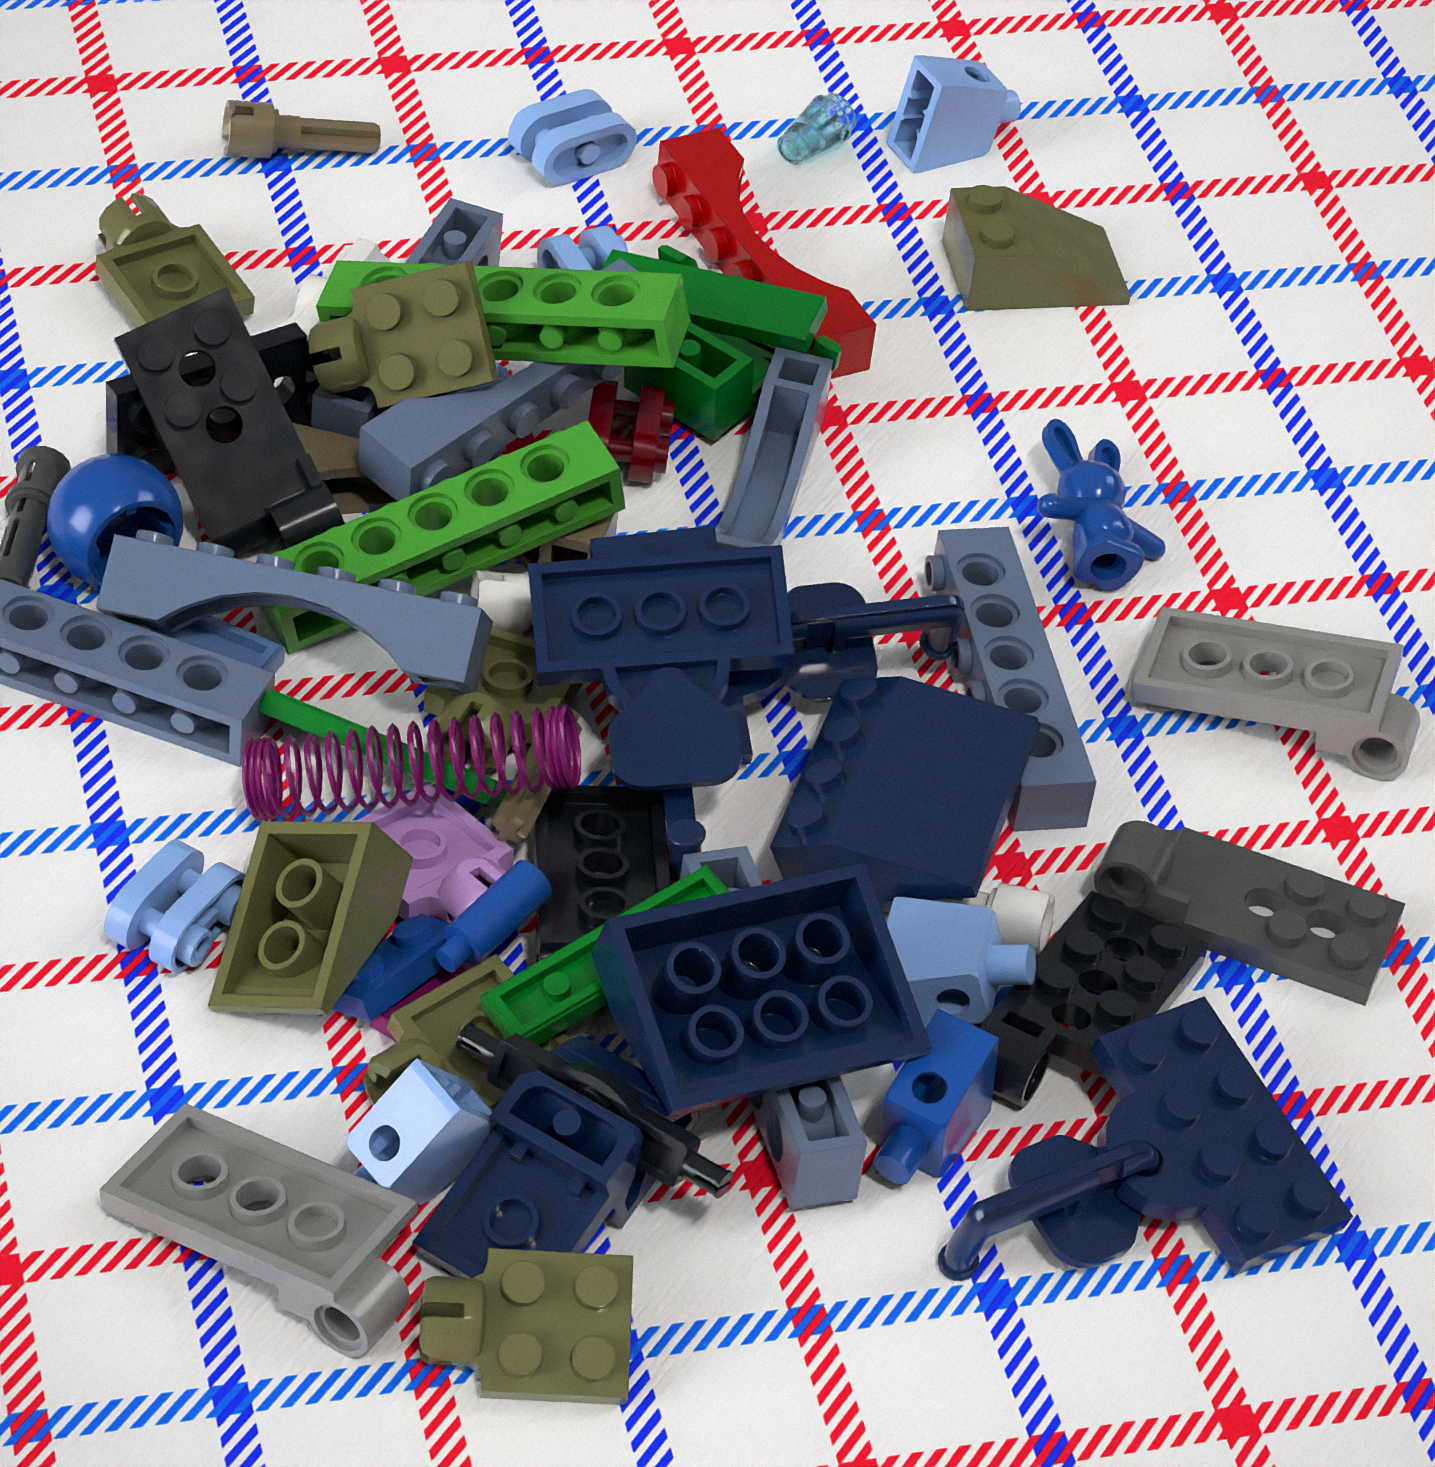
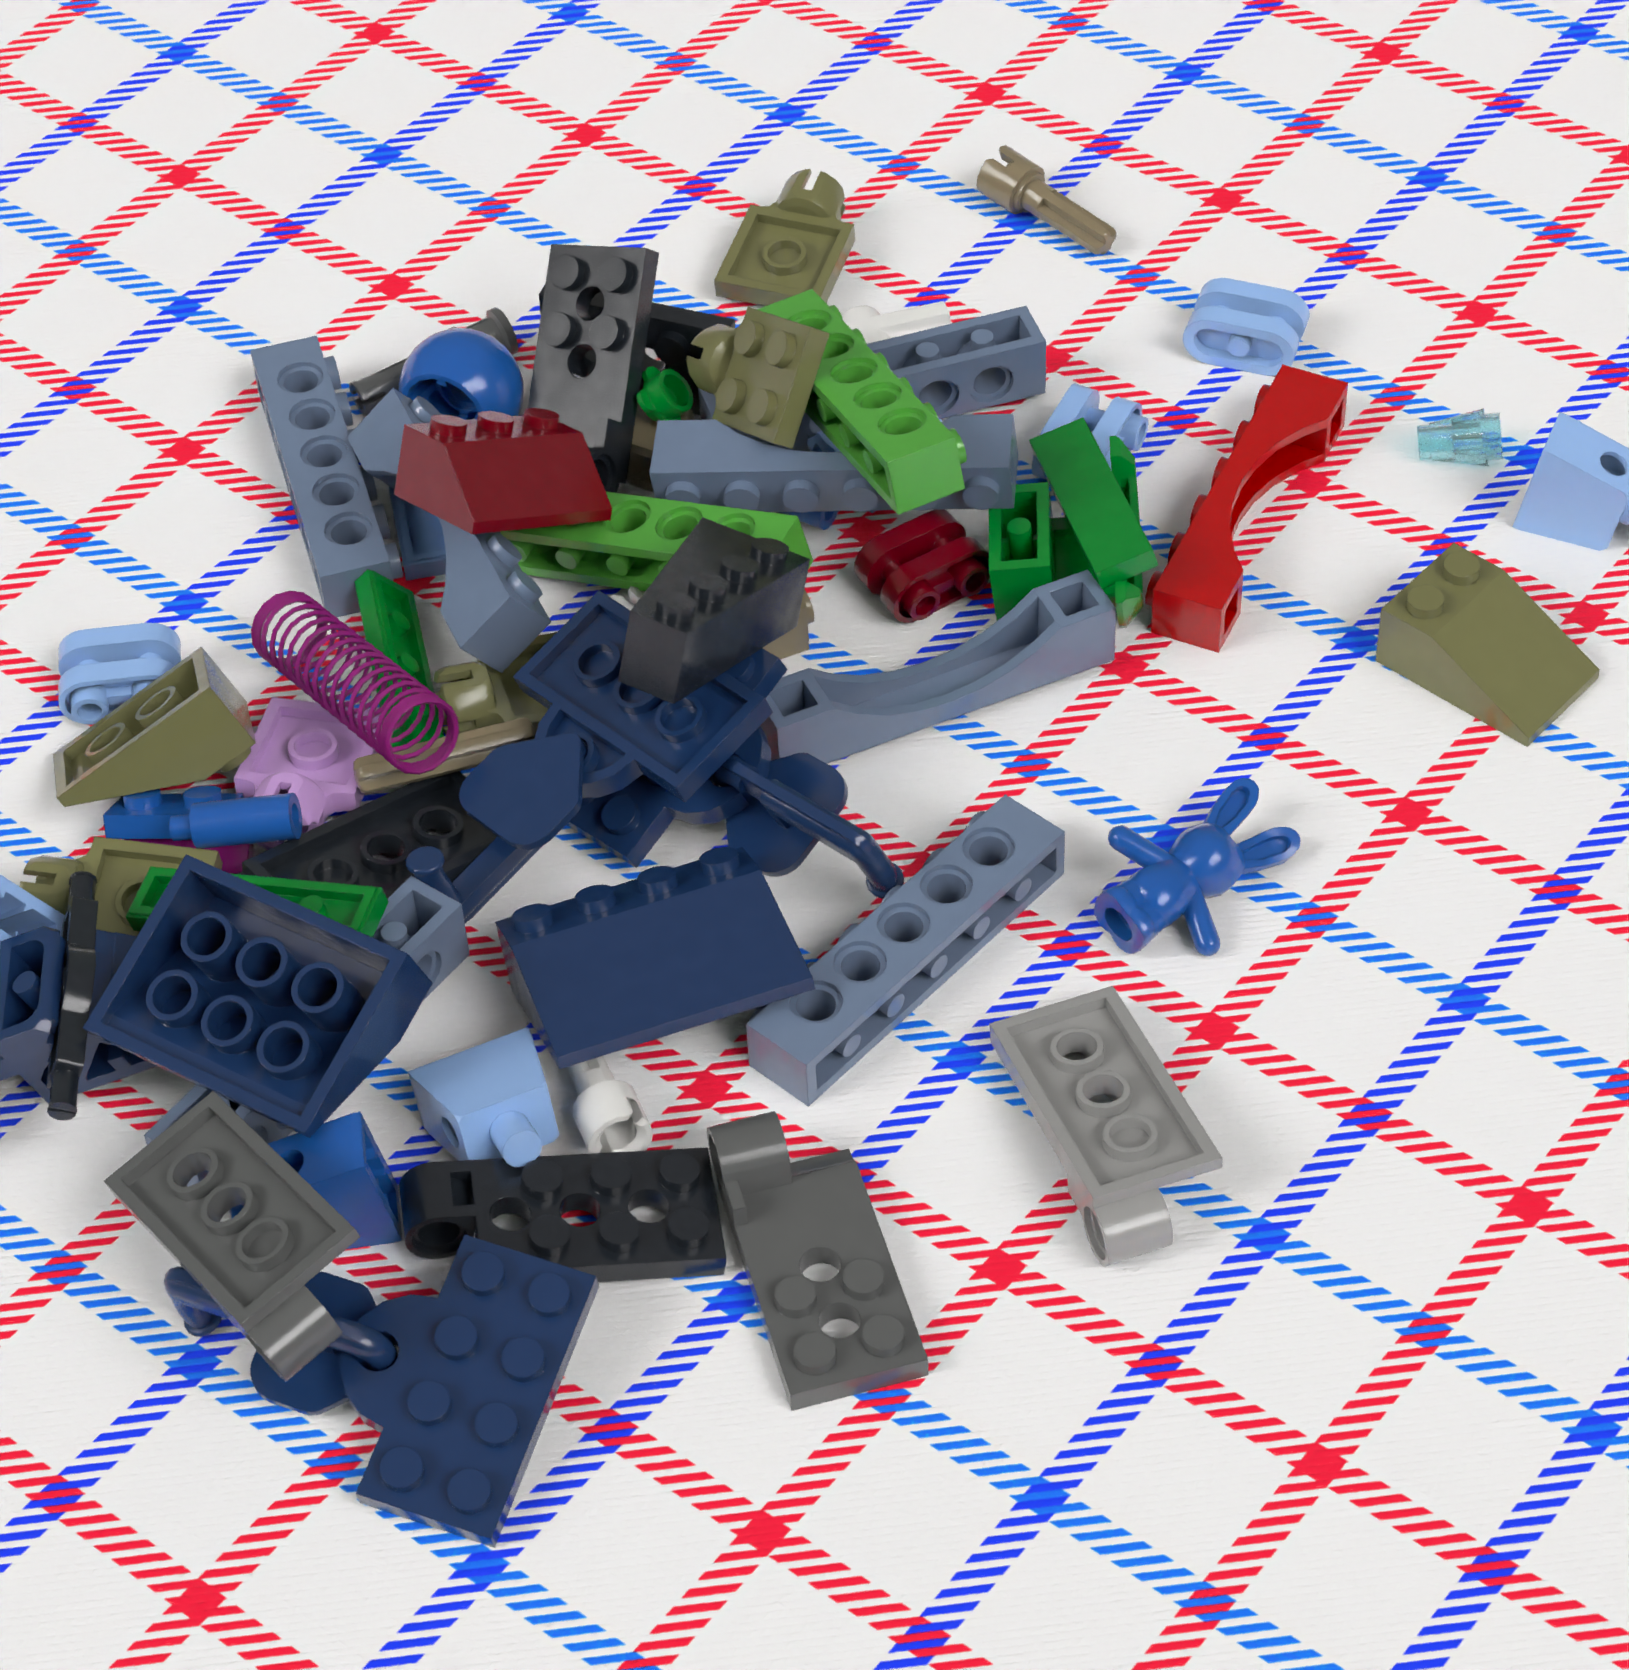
camera: 60 degrees right, 5 degrees up
none -> dark grey hinge [104,1091,360,1382]
none -> dark red slope [394,408,612,534]
none -> black wedge [618,517,810,704]
none -> green plate [637,367,693,422]

